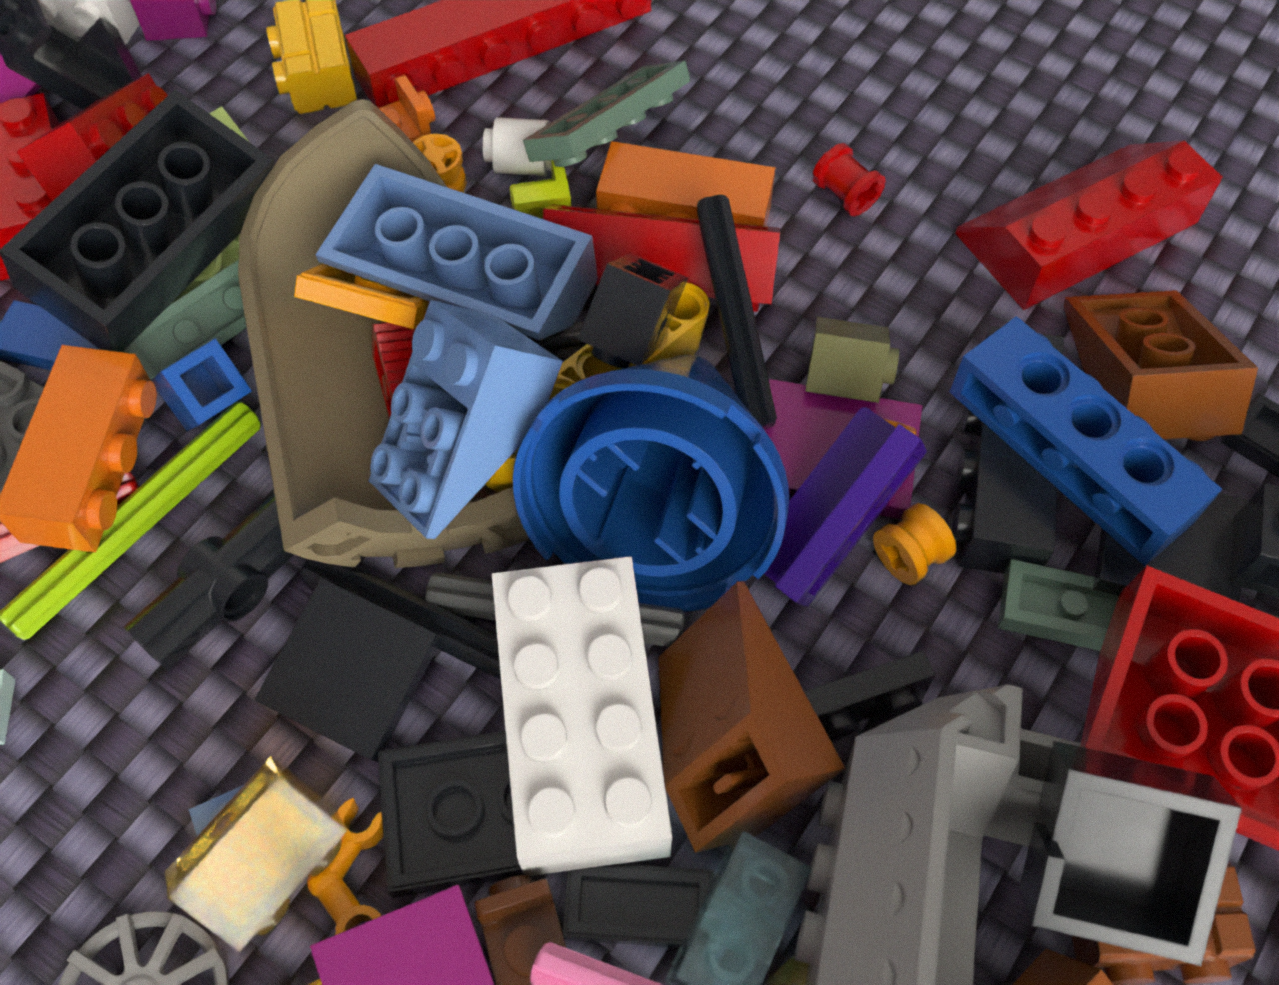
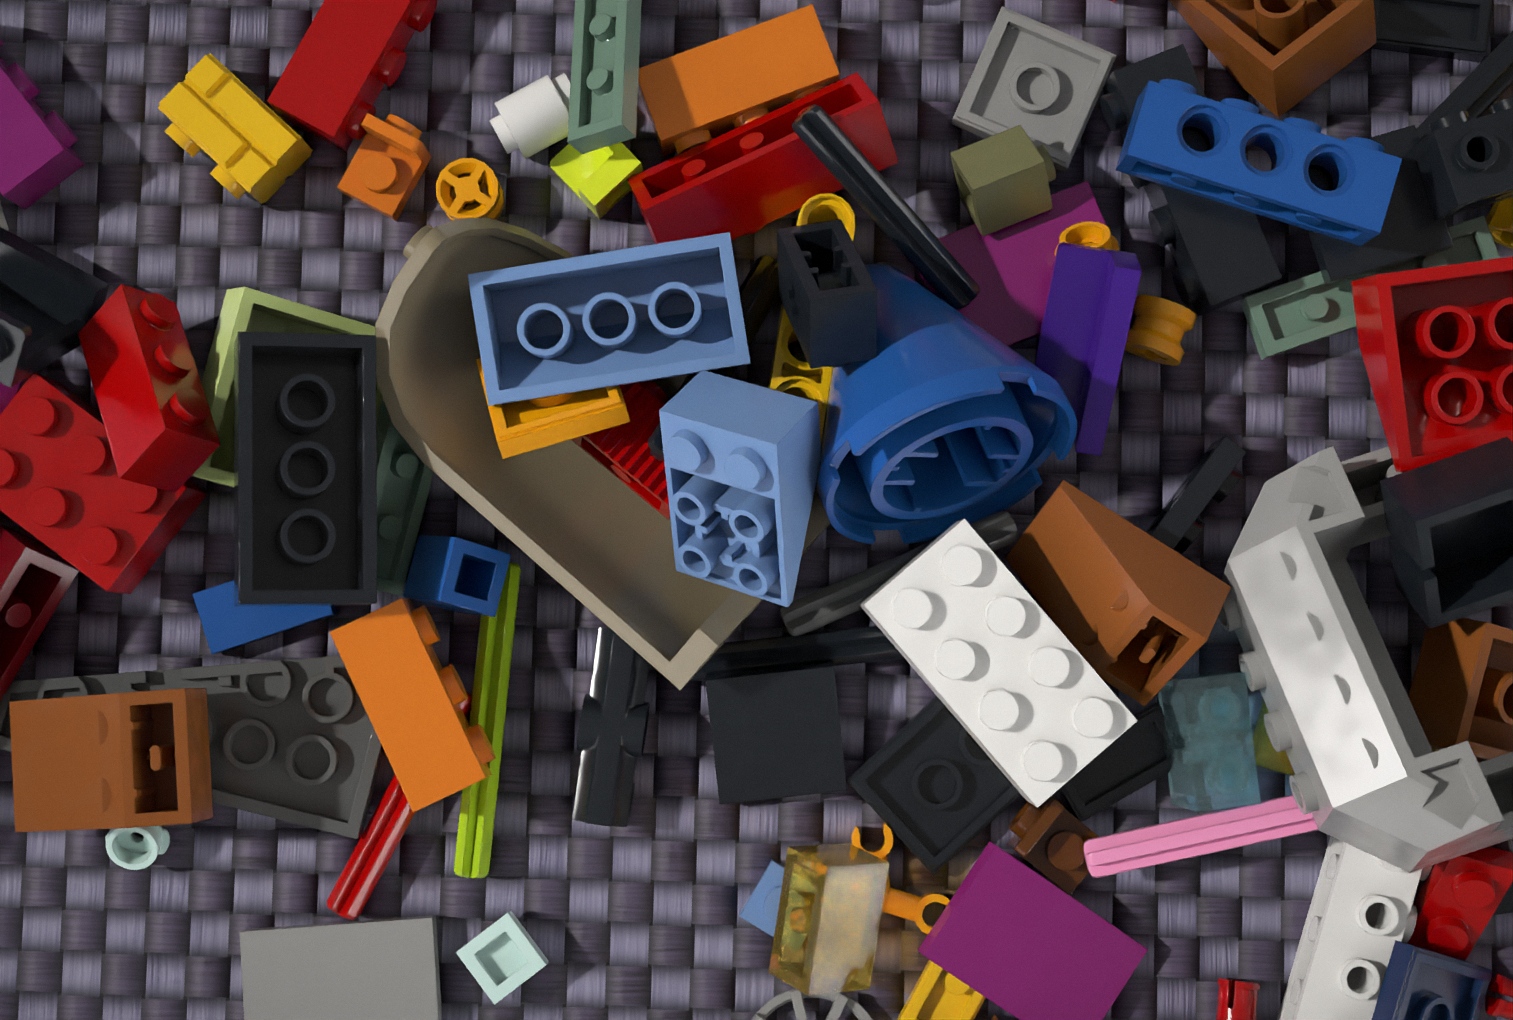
camera: 30 degrees left, 25 degrees up
none -> light grey tile [951,6,1117,173]

